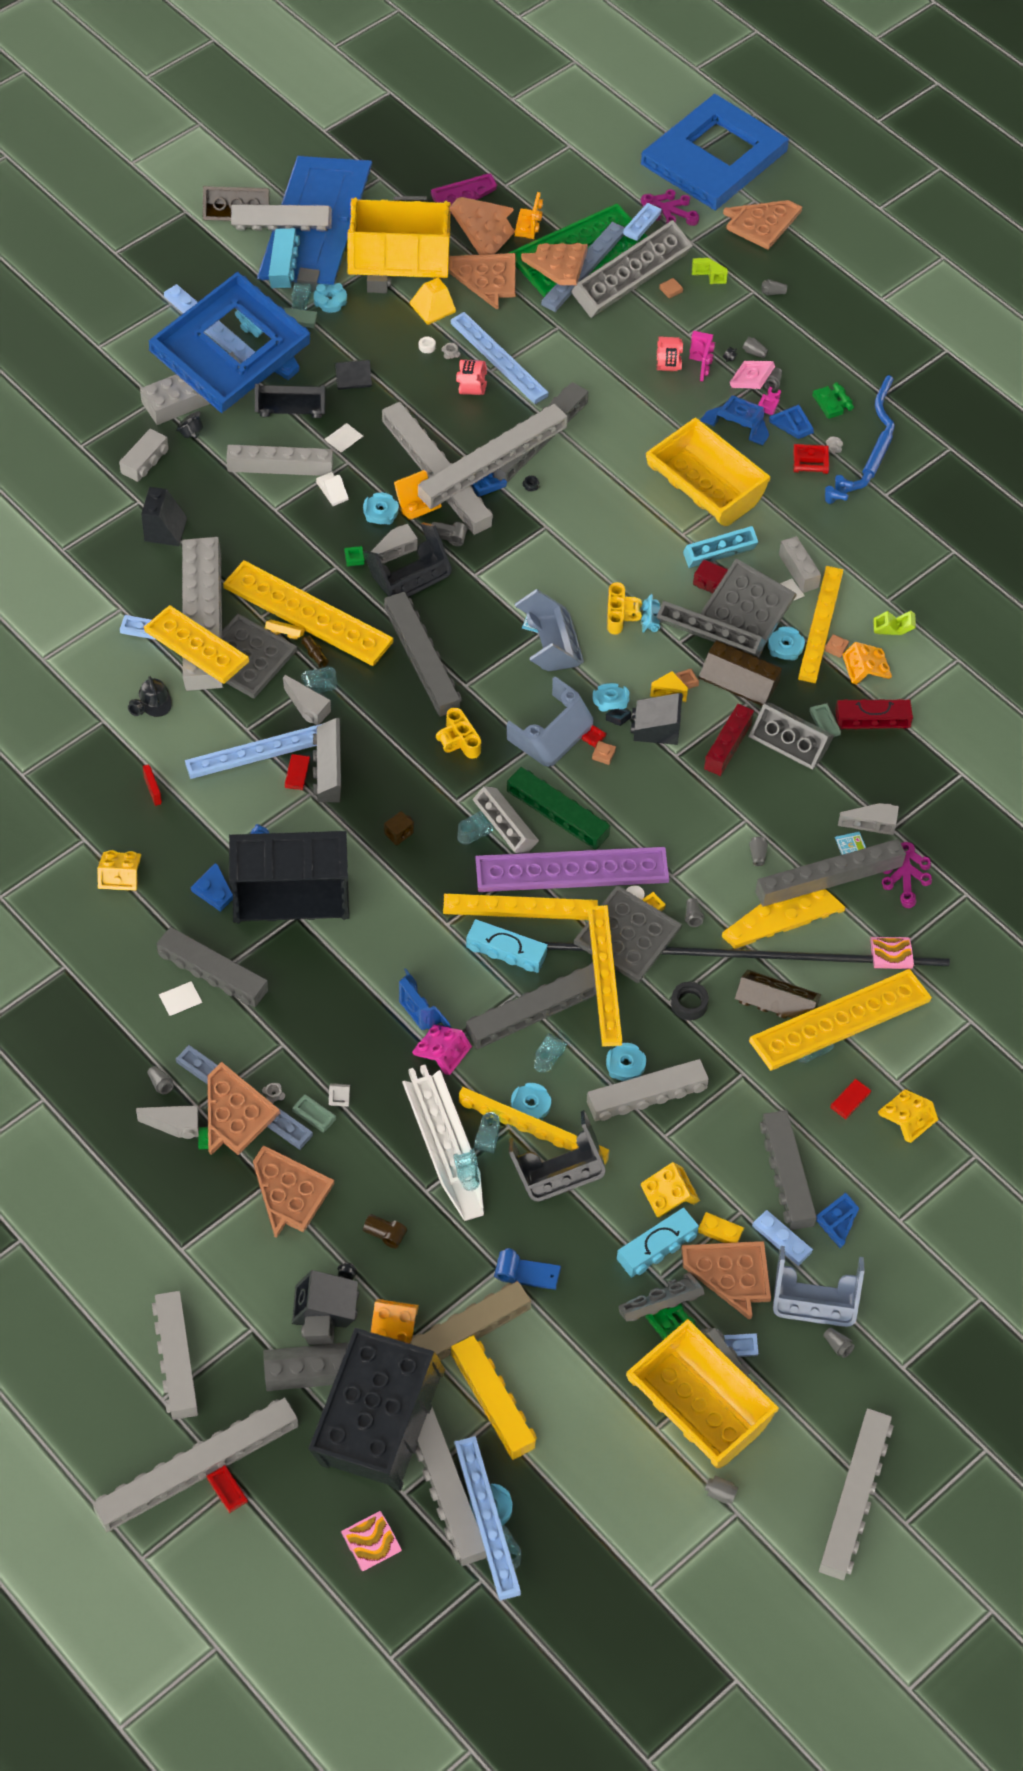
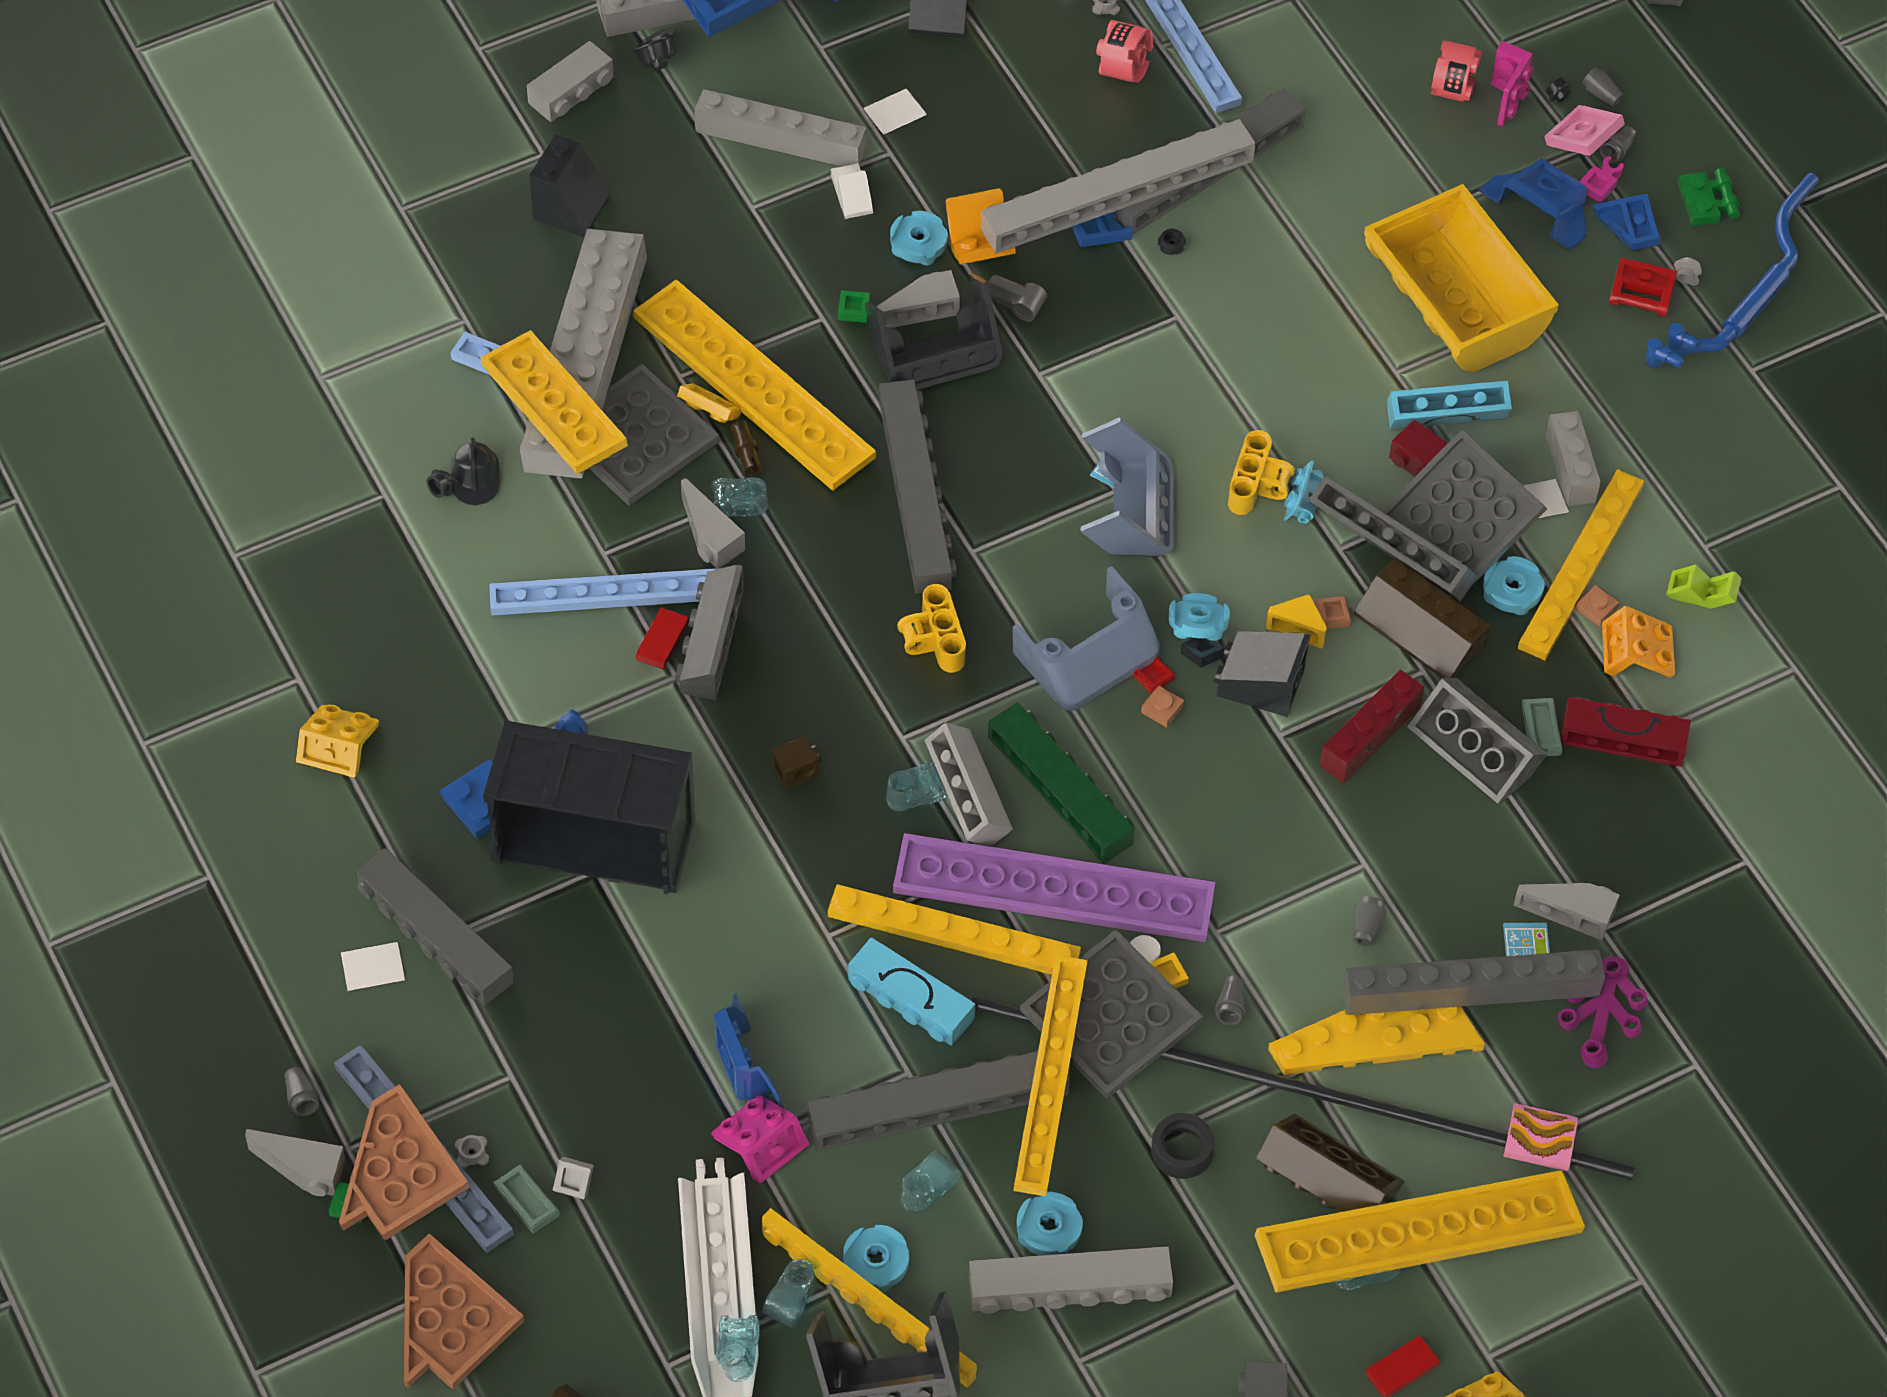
camera: 15 degrees right, 0 degrees up
red tile [143,764,162,806] -> none
black windscreen [255,384,327,418] -> none
light grey brick [382,402,493,535] -> none

